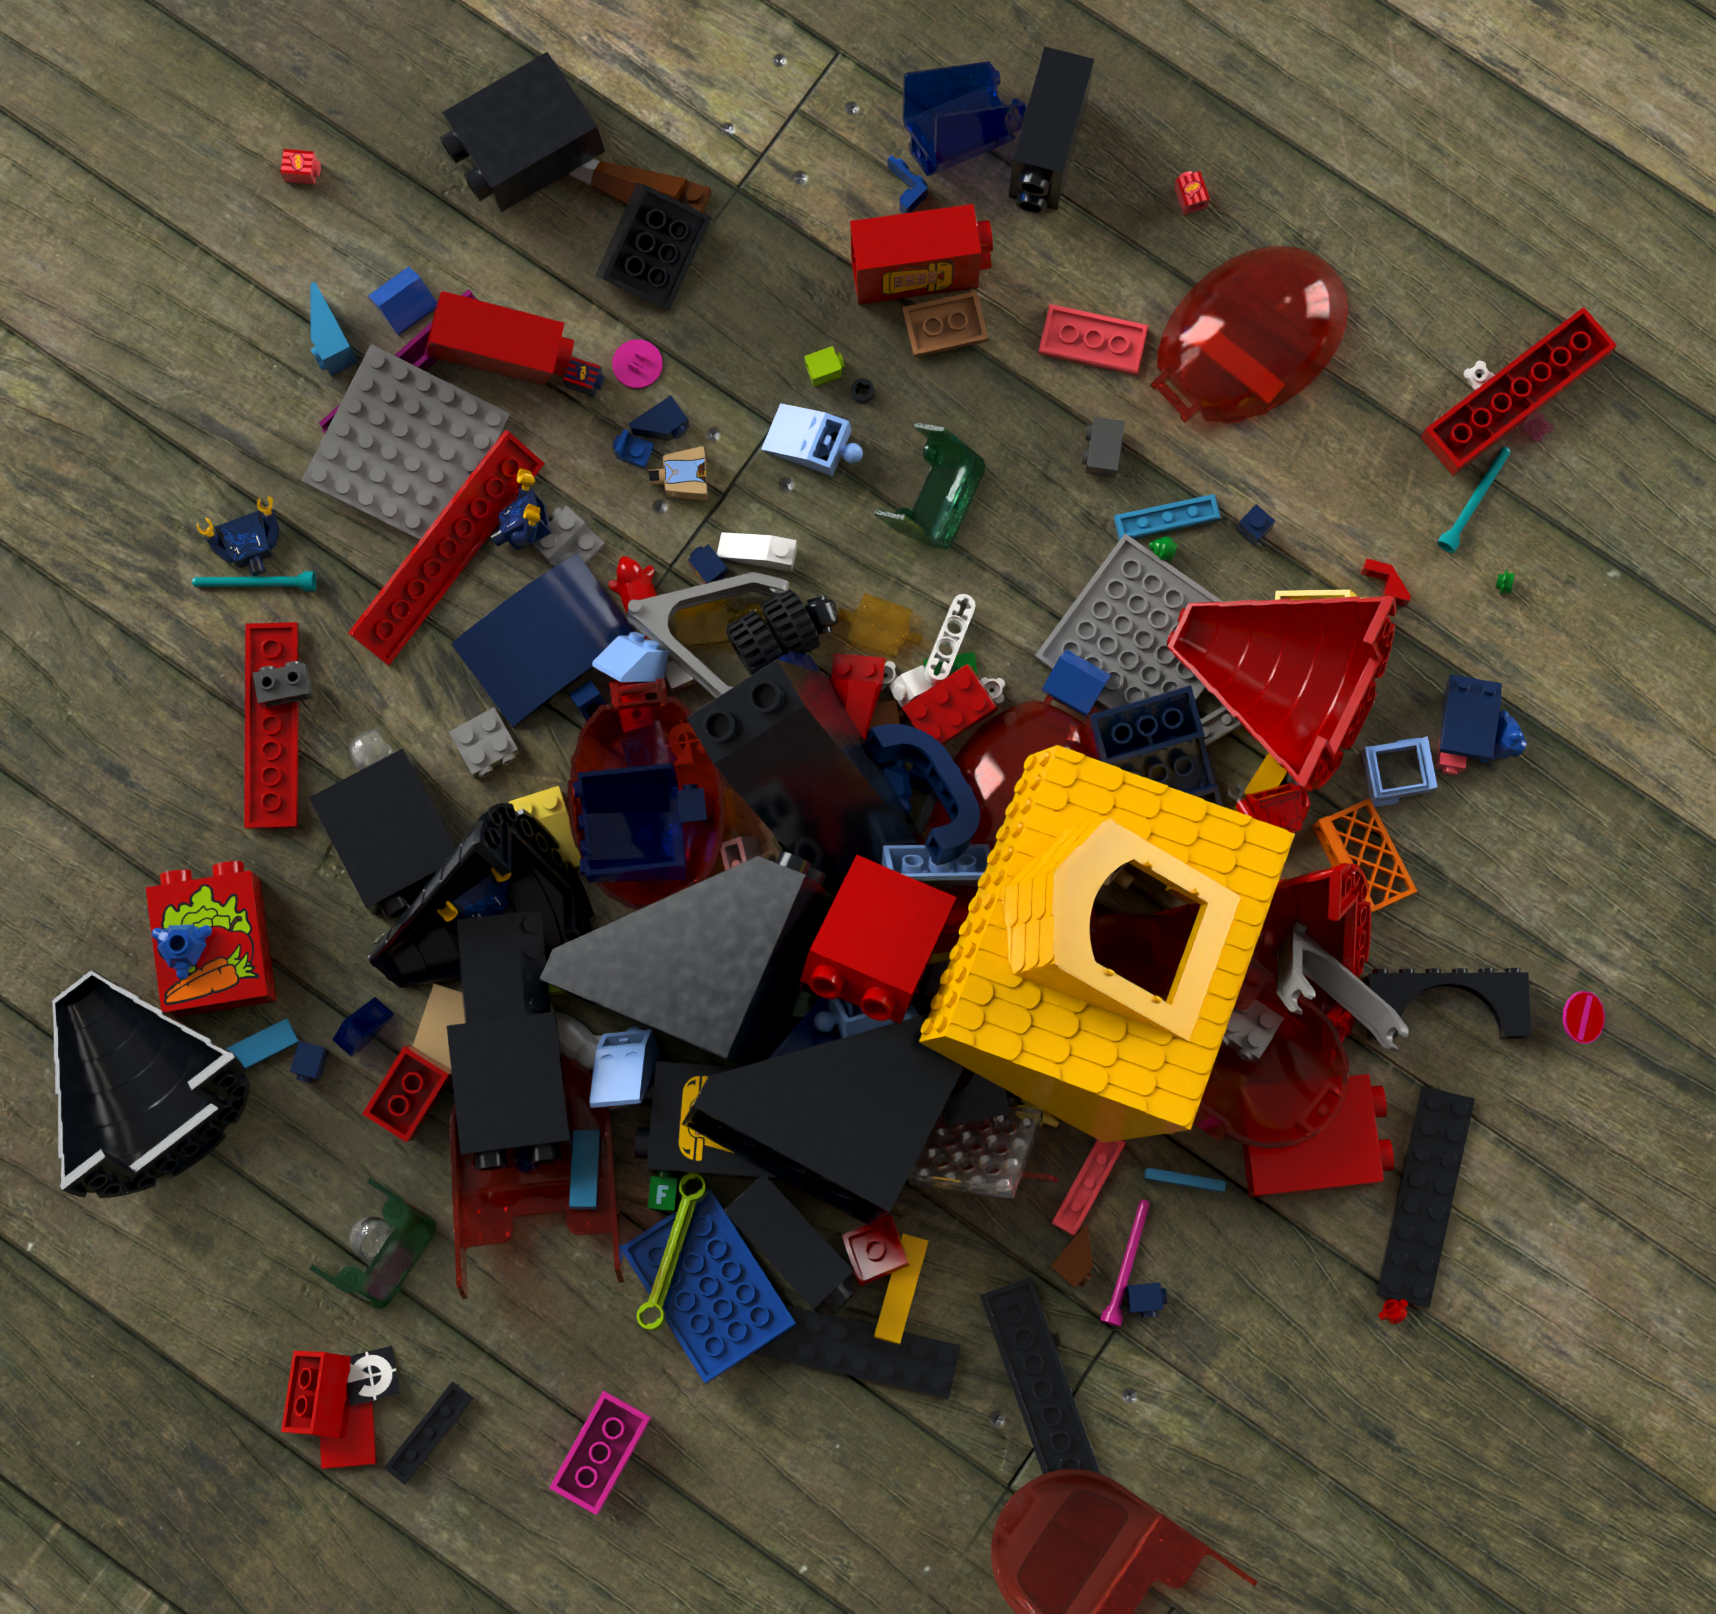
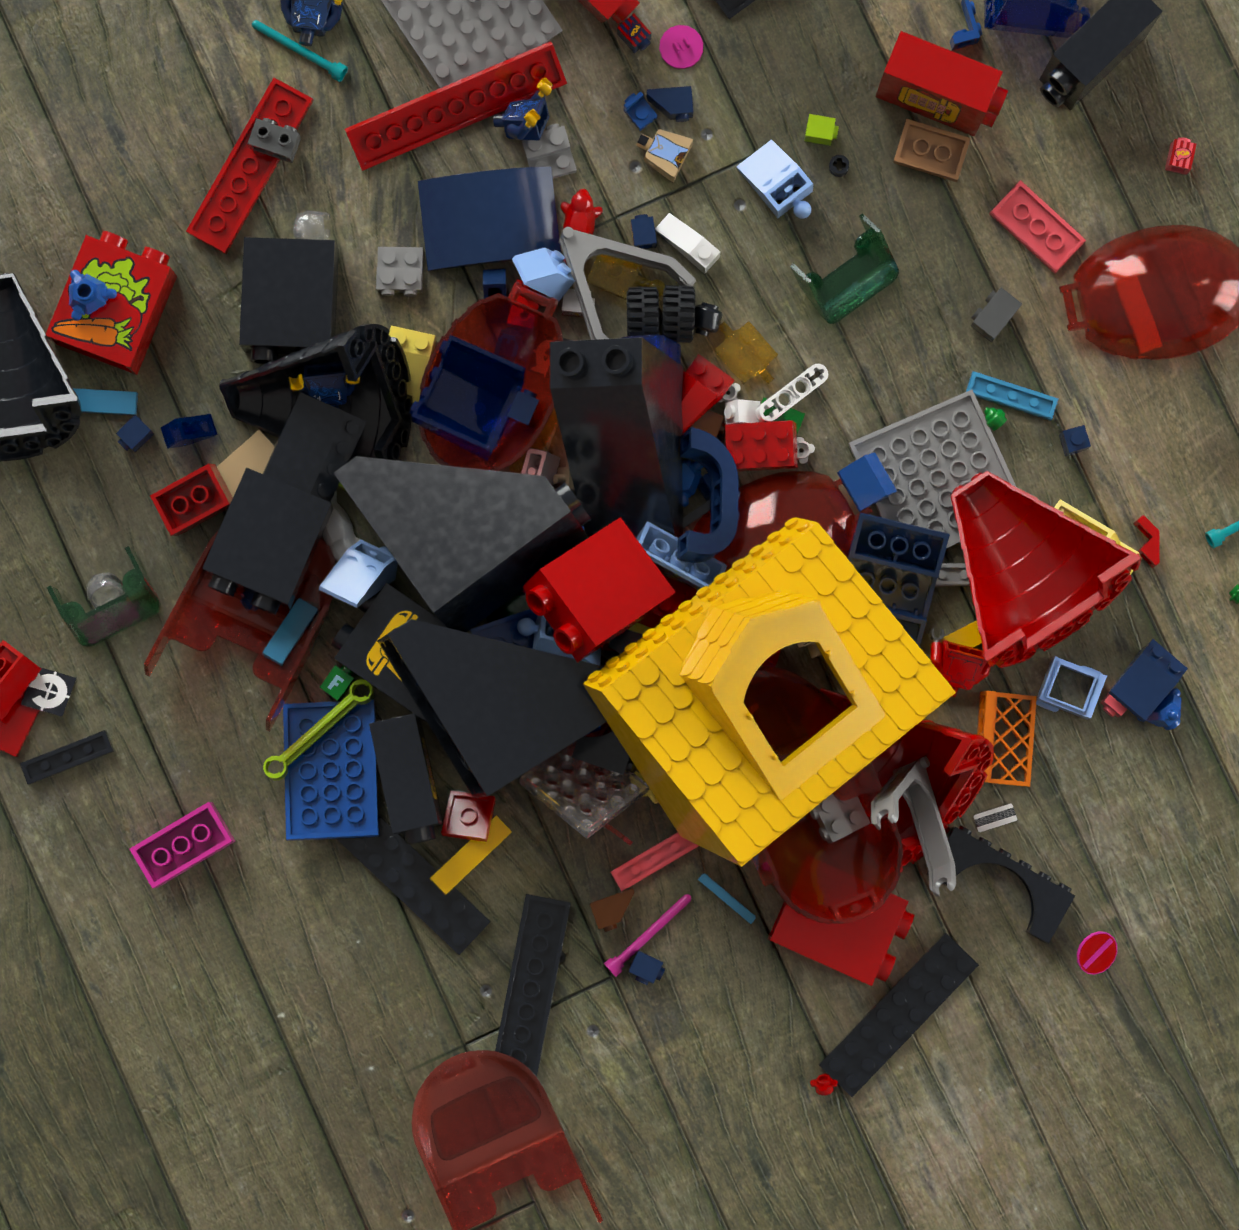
camera: 25 degrees right, 5 degrees up
none -> sticker [973,804,1017,832]

